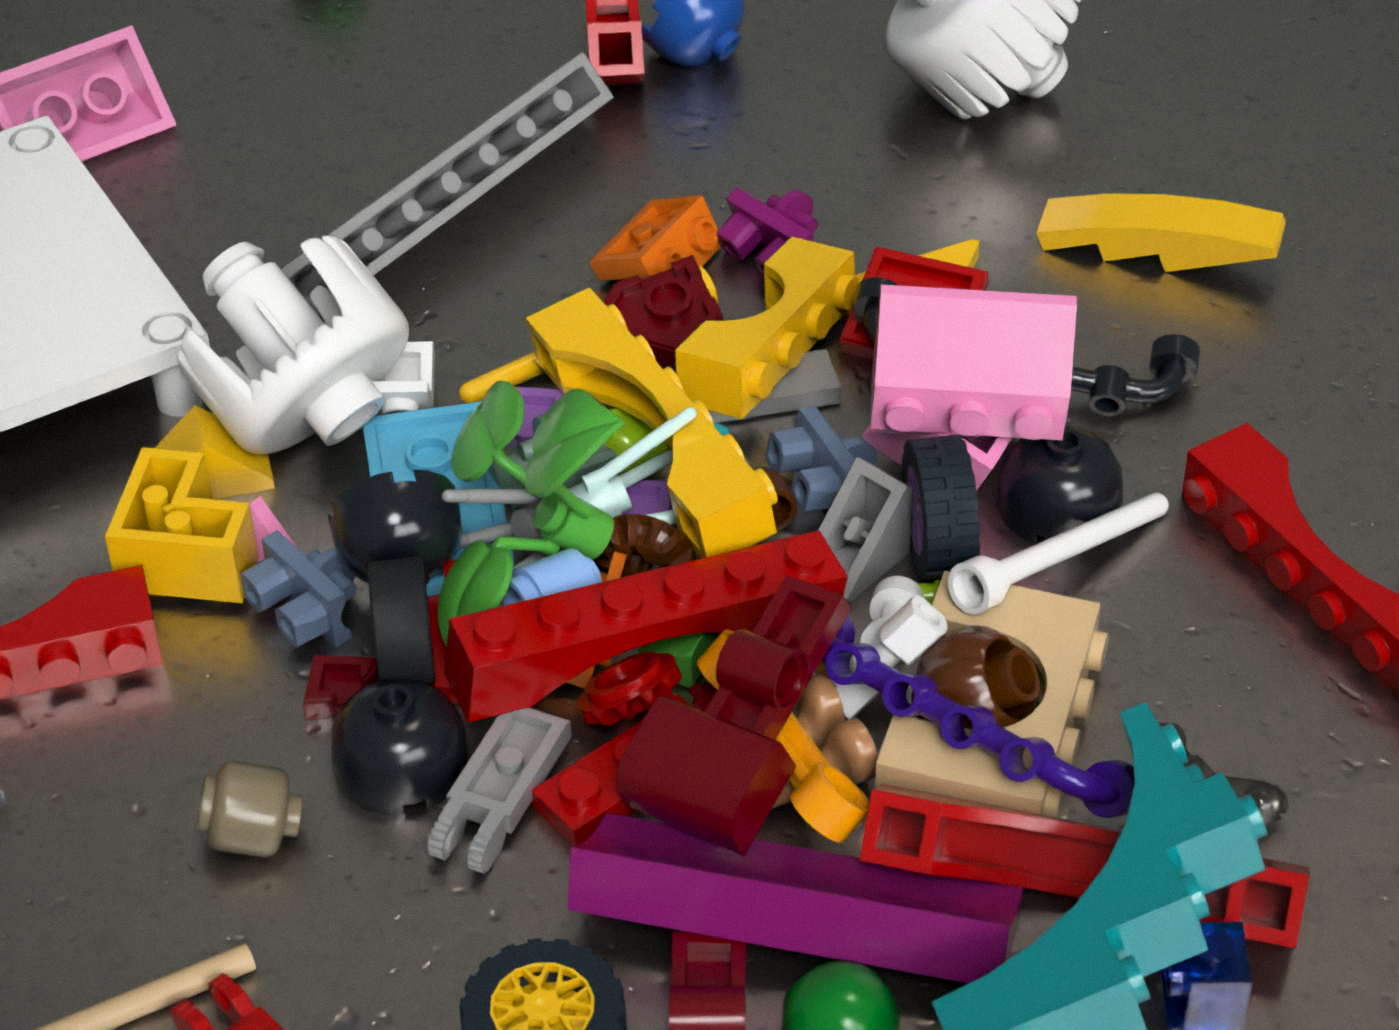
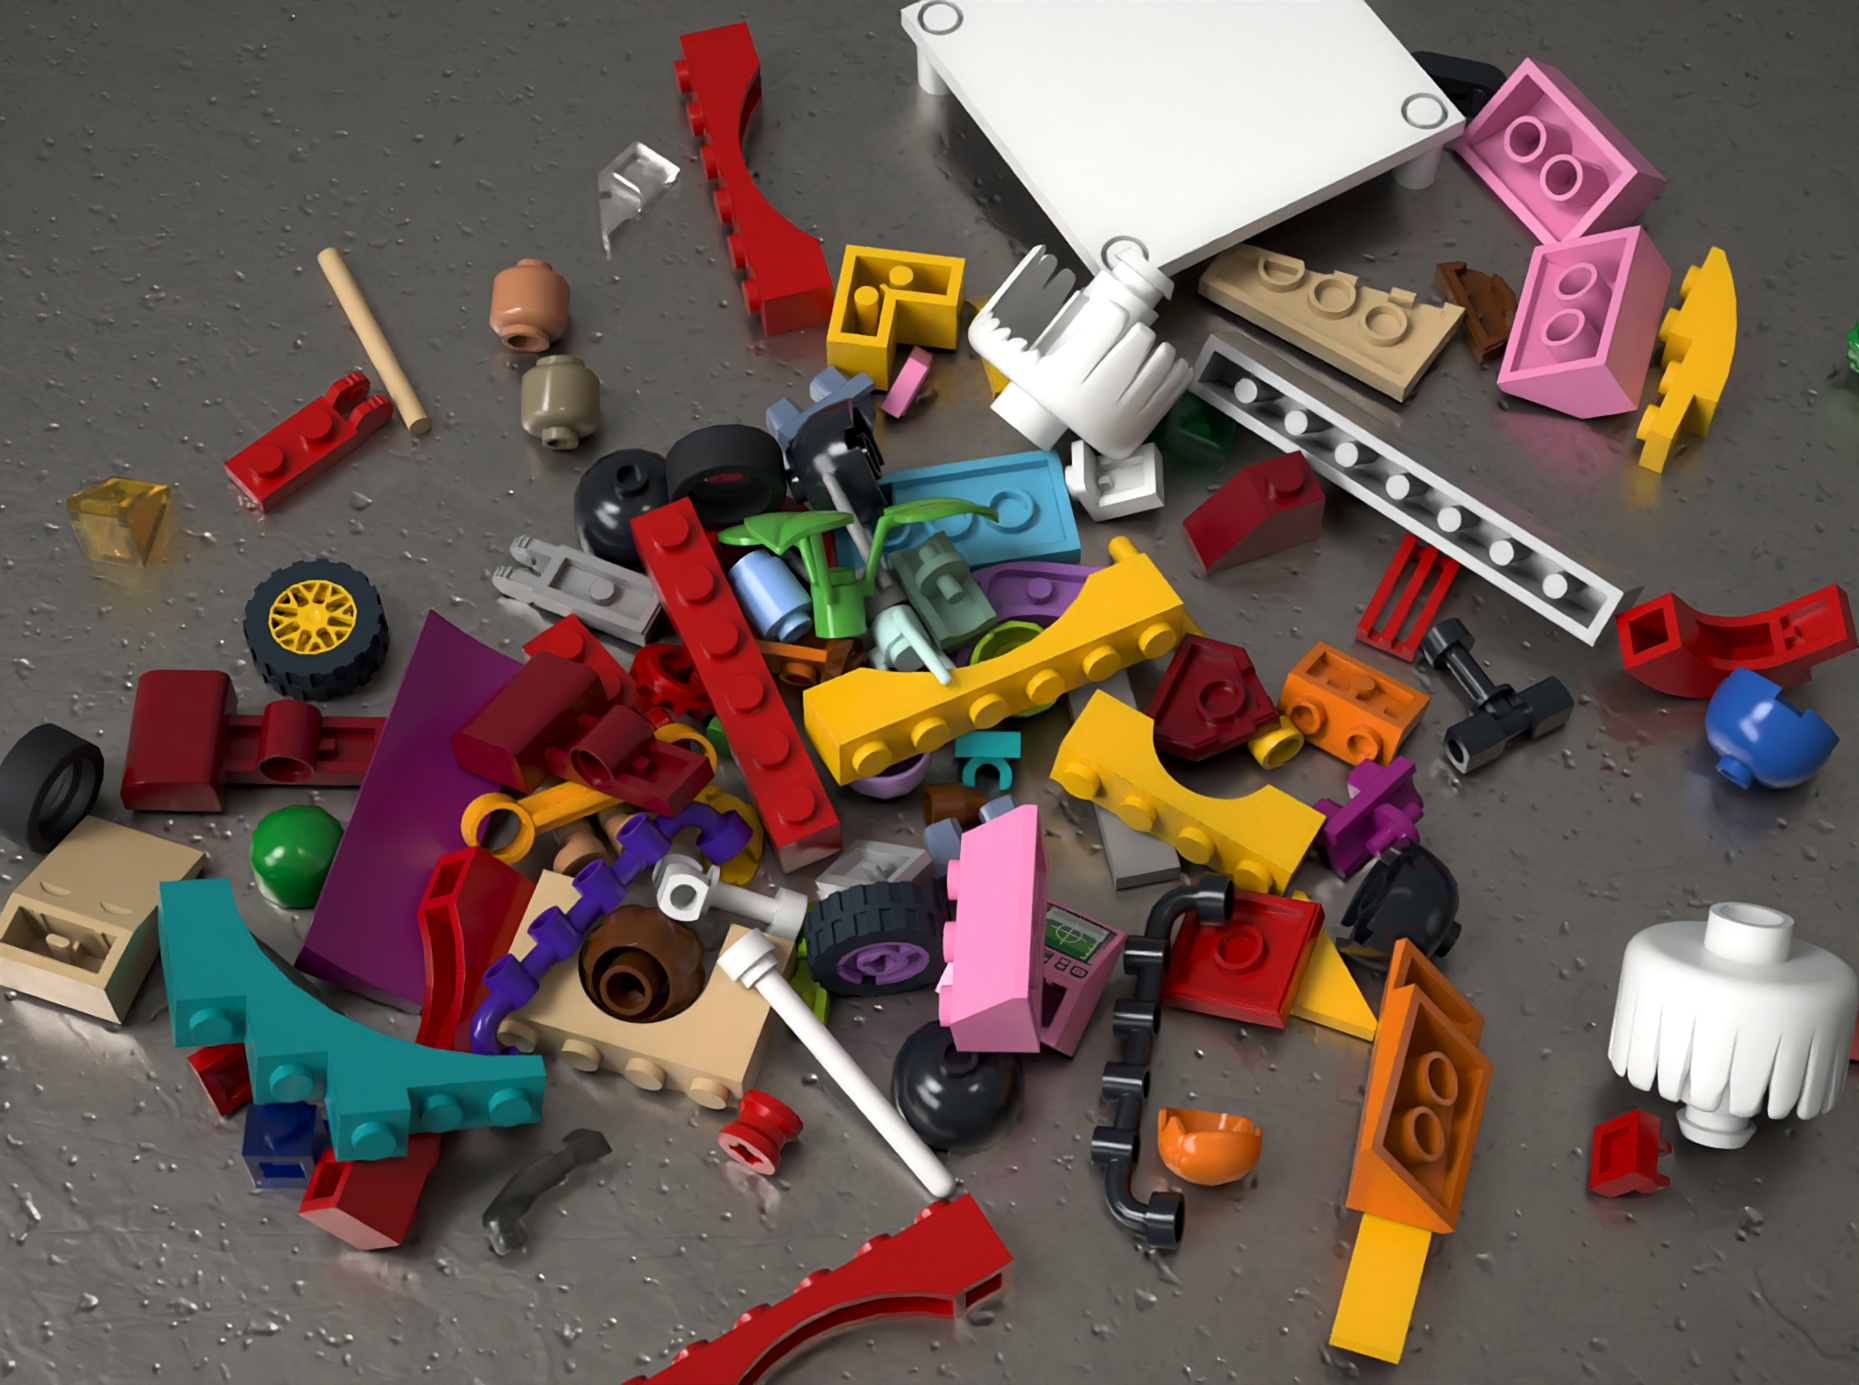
camera: 90 degrees right, 15 degrees up
none -> nougat head [489,259,571,352]
none -> red wheel [717,1089,803,1175]
none -> orange hair [1158,1107,1262,1187]
none -> dark red slope [1182,450,1326,576]
none -> tan wing [1198,242,1466,403]
none -> black cylinder [1335,836,1462,972]
none -> orange slope [1346,937,1494,1234]
none -> red tile [1355,533,1463,663]
none -> black bar [1418,618,1575,774]
none -> reddish brown tile [1435,261,1518,366]
none -> bright pink slope [1497,225,1672,419]
none -> red tile [1589,1108,1672,1199]
none -> yellow slope [1636,246,1737,474]

